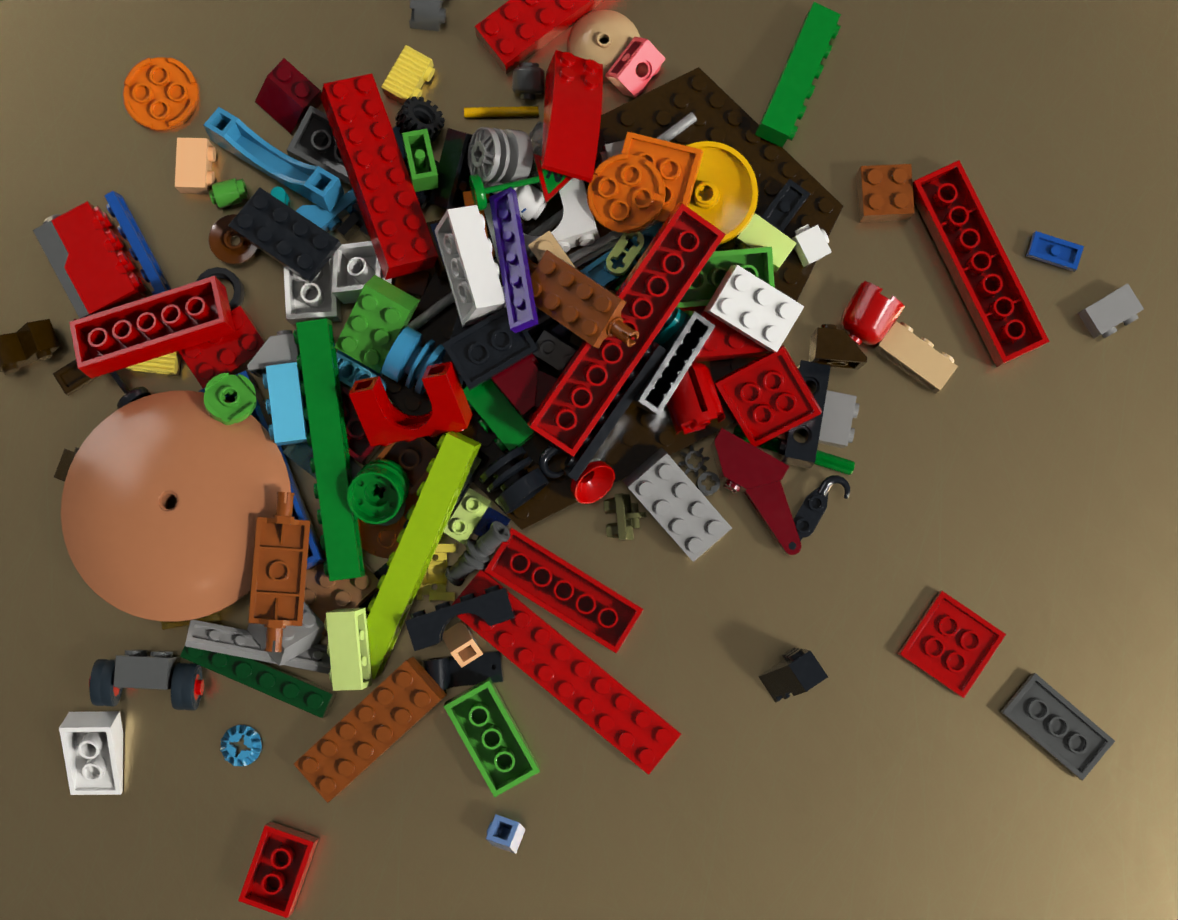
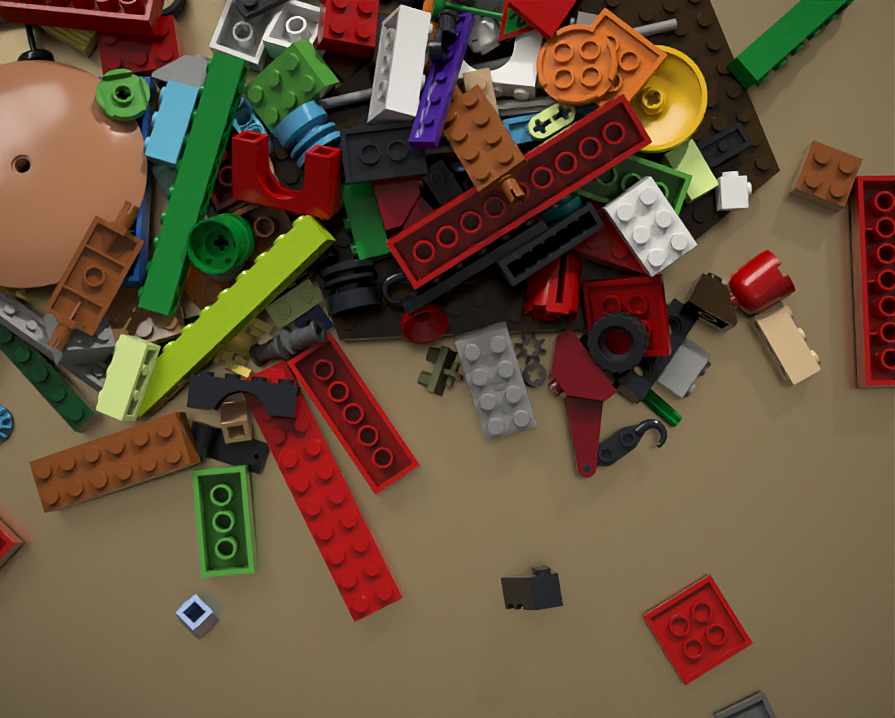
camera: 25 degrees right, 0 degrees up
none -> black connector [428,9,459,63]
none -> black tyre [587,310,650,373]

